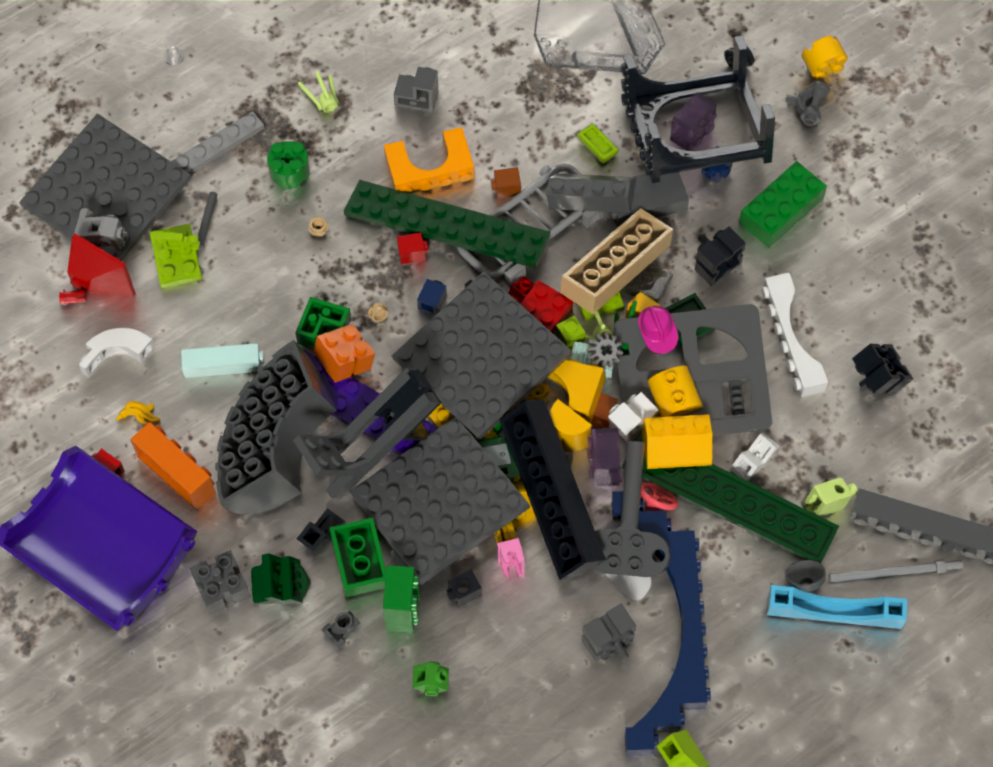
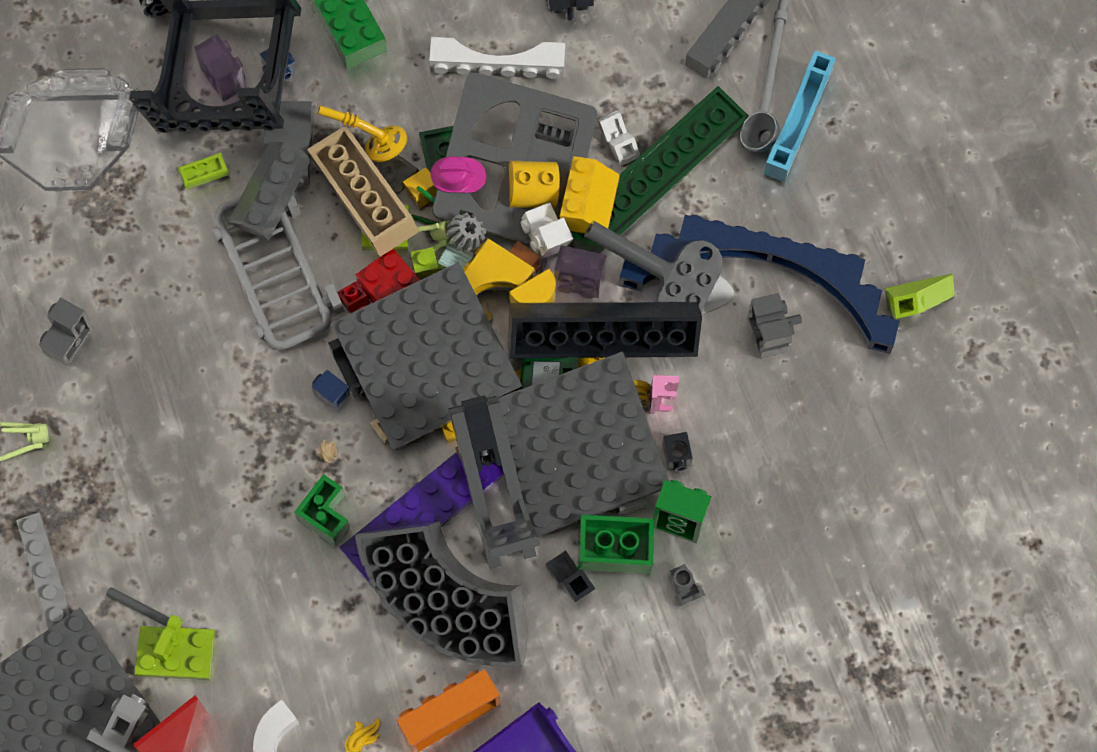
camera: 75 degrees left, 5 degrees up
light aqua brick [181,343,264,378] -> none
dark grey brick [189,550,251,615] -> none
dark green piece [251,553,311,605] -> none
green brick [267,141,310,189] -> none
tan plate [309,217,329,237] -> none
orange piece [313,324,375,383] -> none
dark green plate [344,179,551,269] -> none
light orange arch [384,127,475,193] -> none
red brick [397,233,429,265] -> none
bright green brick [412,661,449,696] -> none
dark orange brick [490,167,521,198] -> none
coral piece [641,482,679,511] -> none
black brick [694,226,746,286] -> none
yellowish green torso [802,478,858,518] -> none
none -> yellow dish [317,105,407,162]

